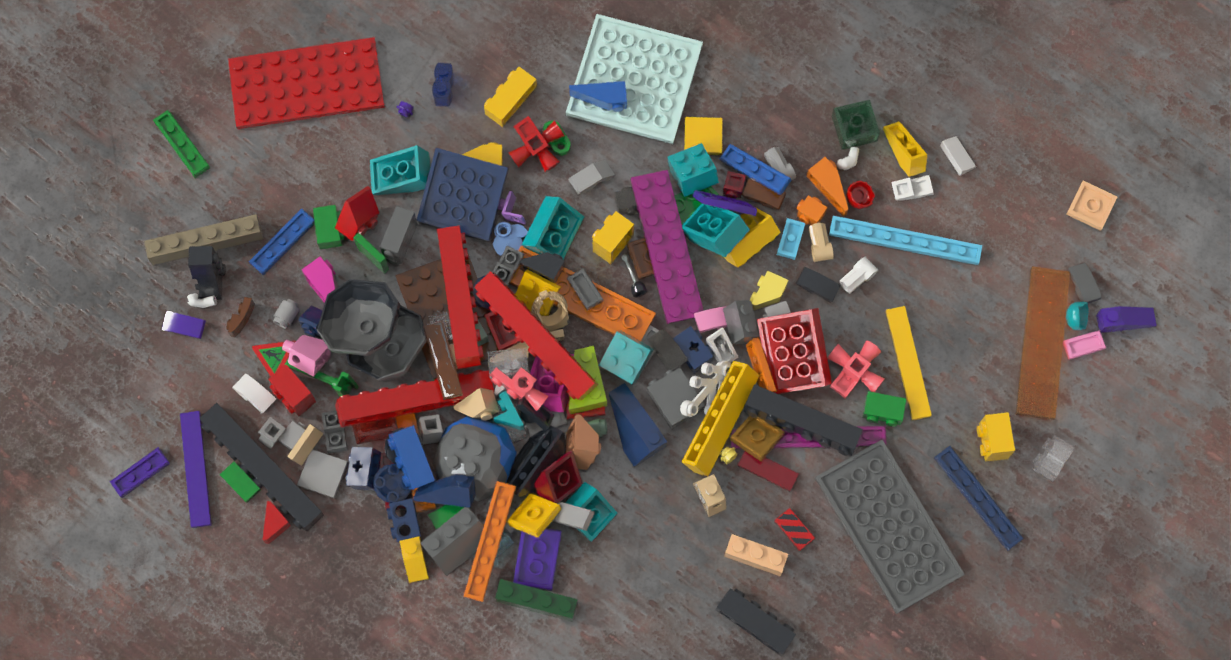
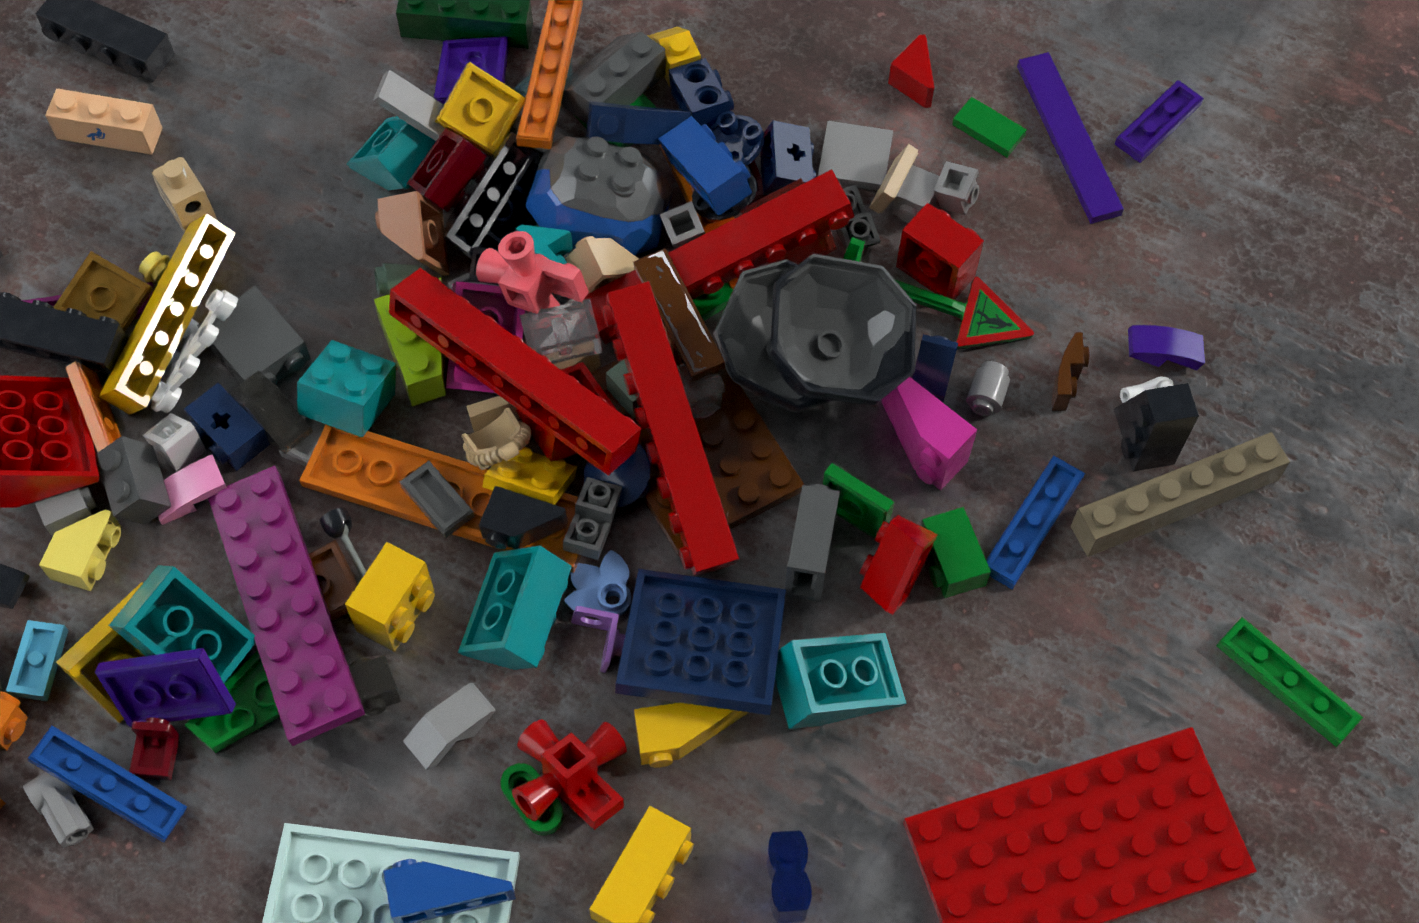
camera: 170 degrees right, 10 degrees down
black brick [199,403,324,531] -> none
white slope [232,374,276,413] -> none
bright pink torso [282,335,331,377] -> none
dark purple plate [396,101,414,117] -> none
dark blue wedge [608,383,667,467] -> none
teal brick [667,143,719,197] -> none
yellow tile [684,117,722,155] -> none
dark red tile [738,451,799,492] -> none
reddish brown slope [742,179,786,210] -> none
red tile [774,508,815,551] -> none

